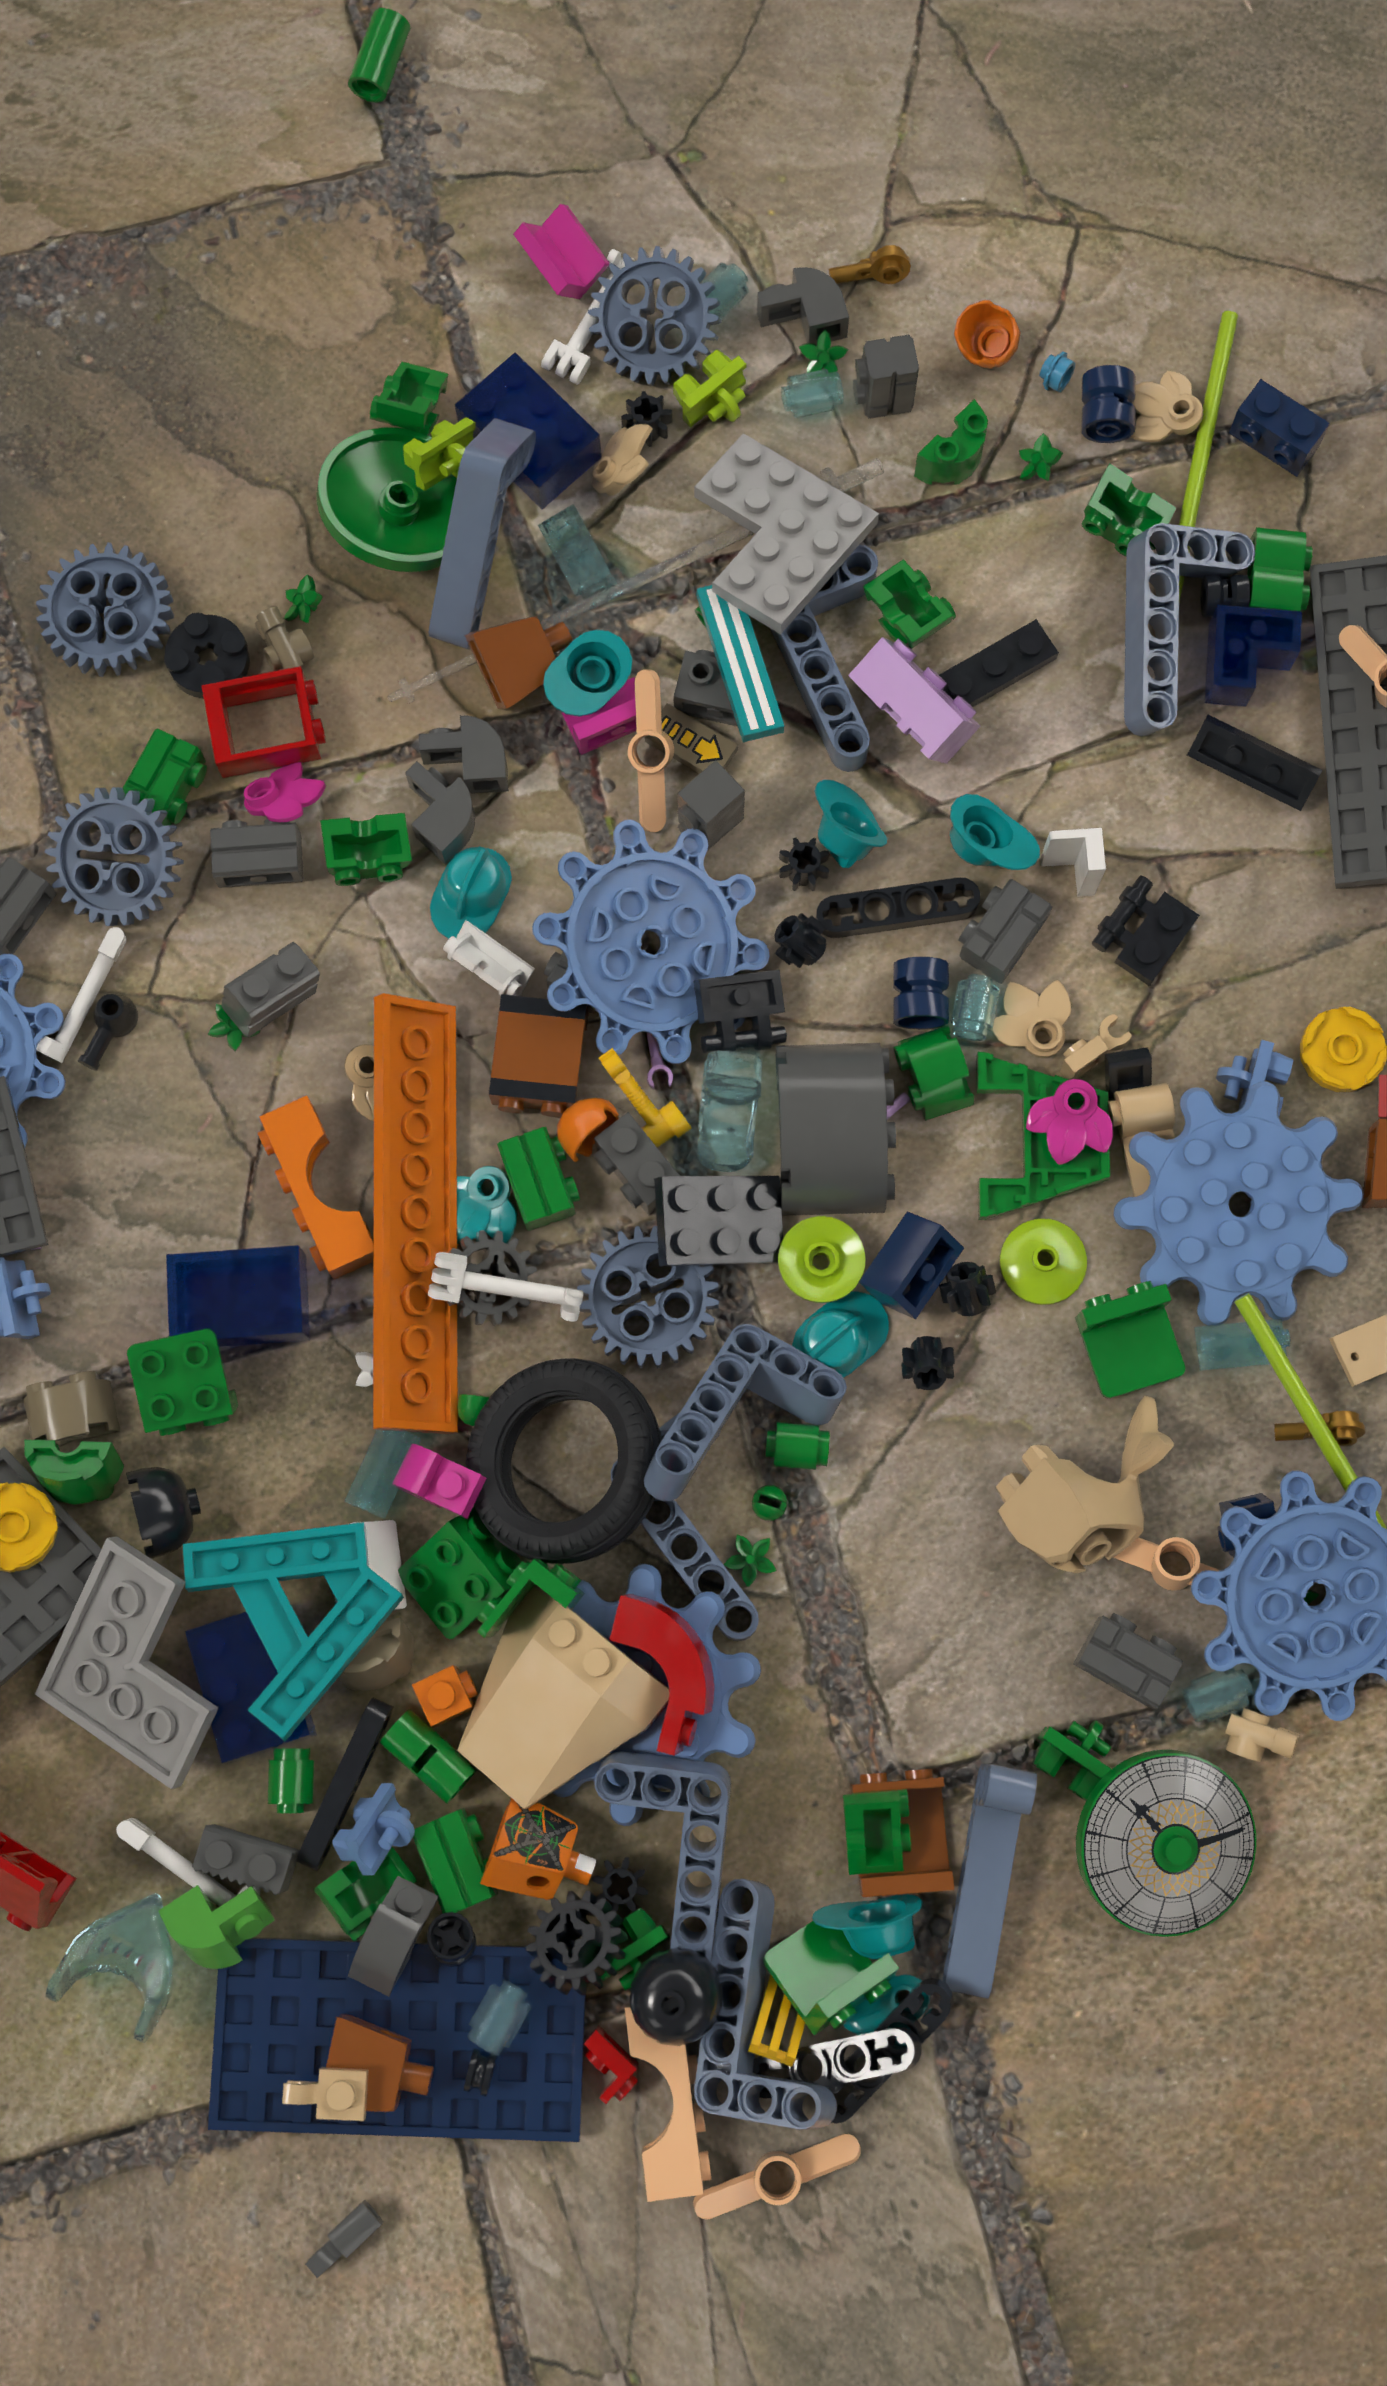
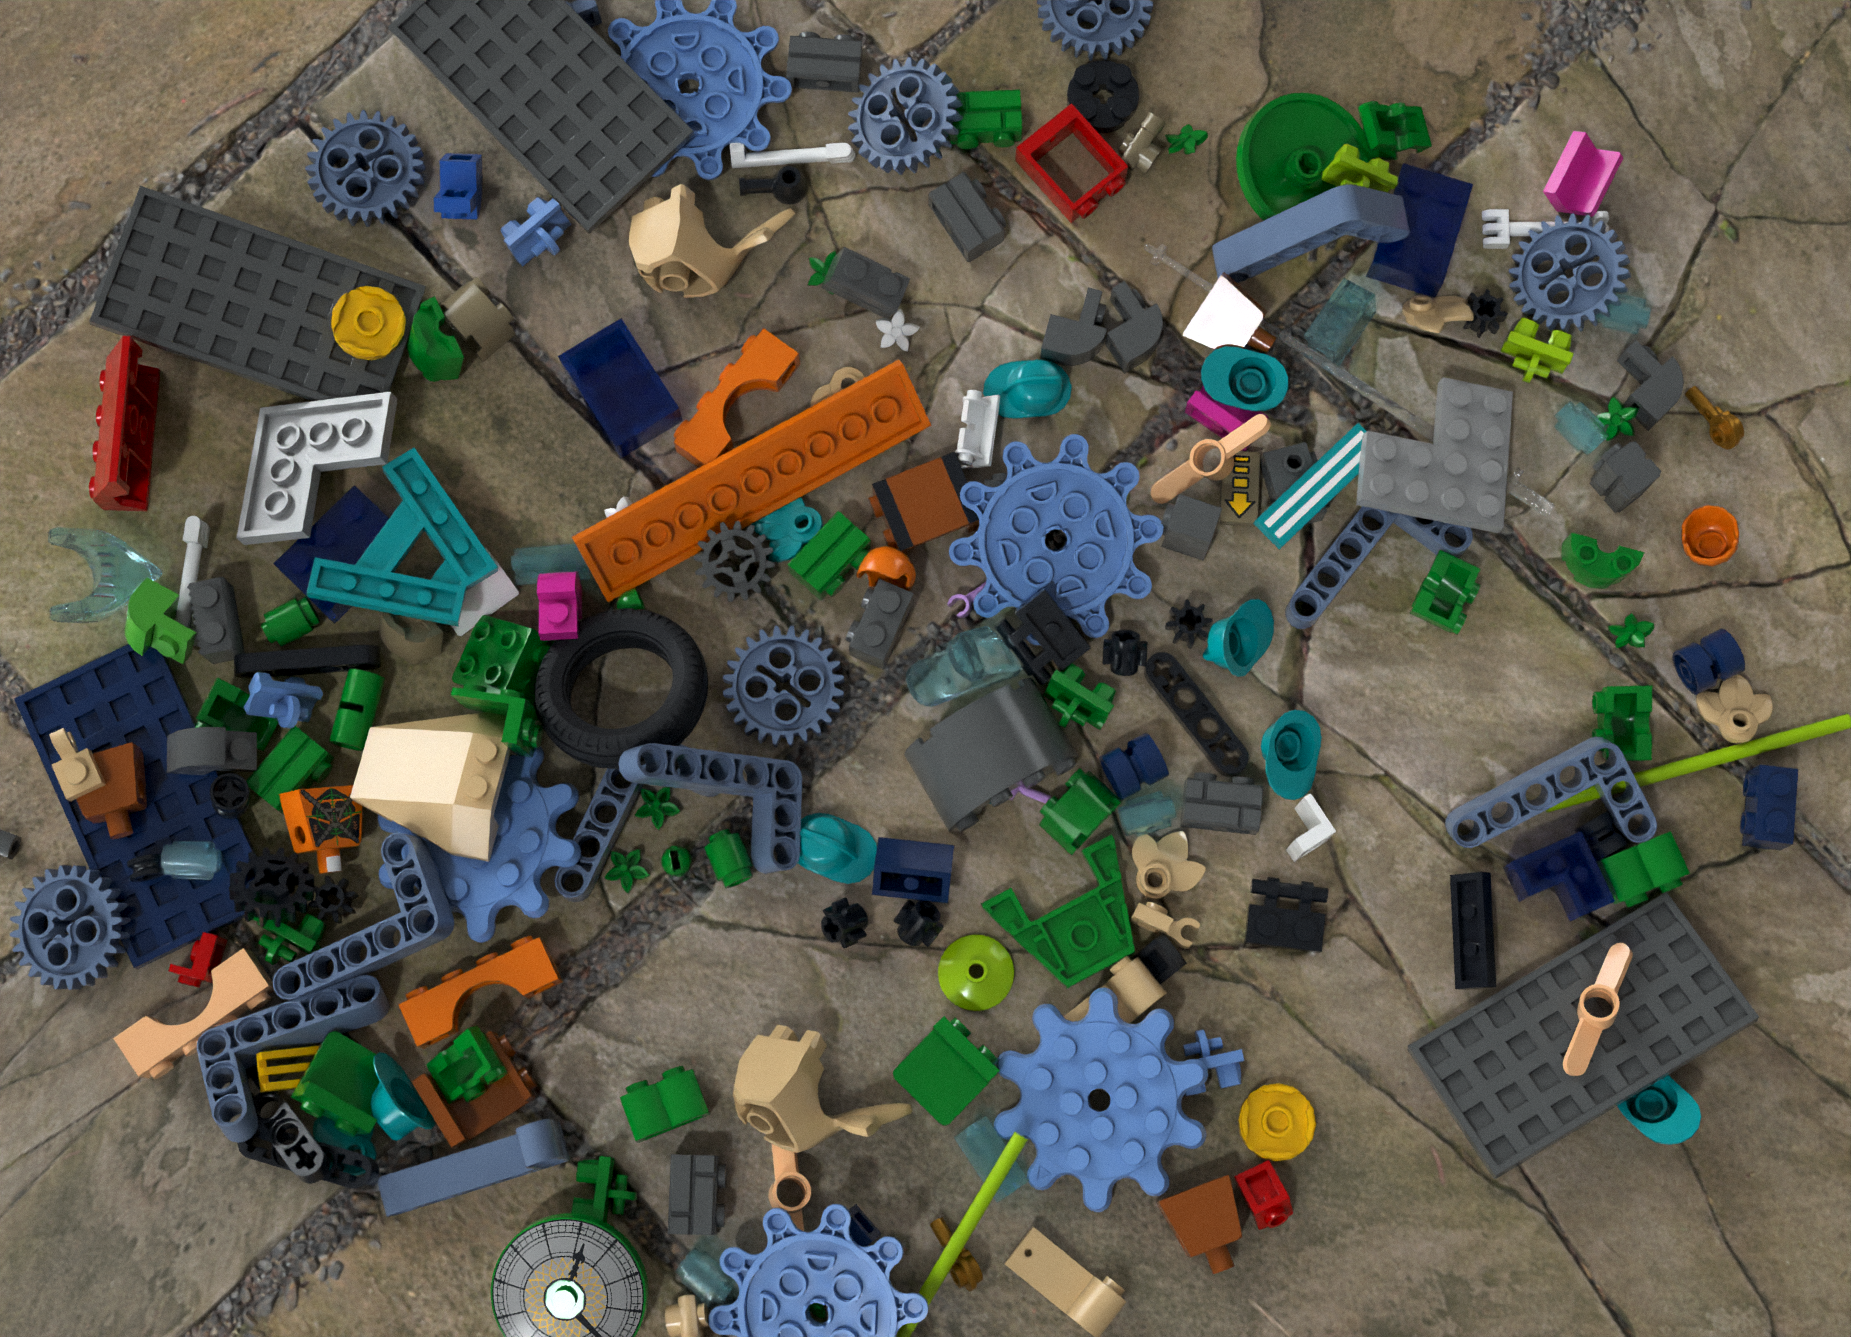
camera: 60 degrees right, 0 degrees up
black cylinder [126,1467,201,1559] -> none
green bracket [127,1328,239,1436] -> none
dark pink plate [244,762,326,822] -> none
green cylinder [320,813,412,886] -> none
orange brick [412,1665,478,1727] -> none
white hinge [428,1252,583,1322] -> none
yellow brick [599,1048,692,1148] -> none
red arch [609,1594,714,1756] -> none
black cylinder [629,1948,723,2046] -> none
plate [654,1176,783,1266] -> none
light nougat piece [693,2134,861,2219] -> none
lime dish [778,1216,866,1303] -> none
lavender wedge [848,637,980,764] -> none
black plate [939,619,1059,707] -> none
dark pink plate [1026,1079,1113,1165] -> none
dark azure plate [1039,351,1076,392] -> none
none -> sand blue gear [10,865,131,990]
none -> orange arch [398,935,563,1049]
none -> green brick [620,1066,710,1143]
none -> tan hips [629,184,795,298]
none -> green plant [635,787,680,831]
none -> white plant [876,309,920,352]
none -> green hips [1043,663,1116,730]

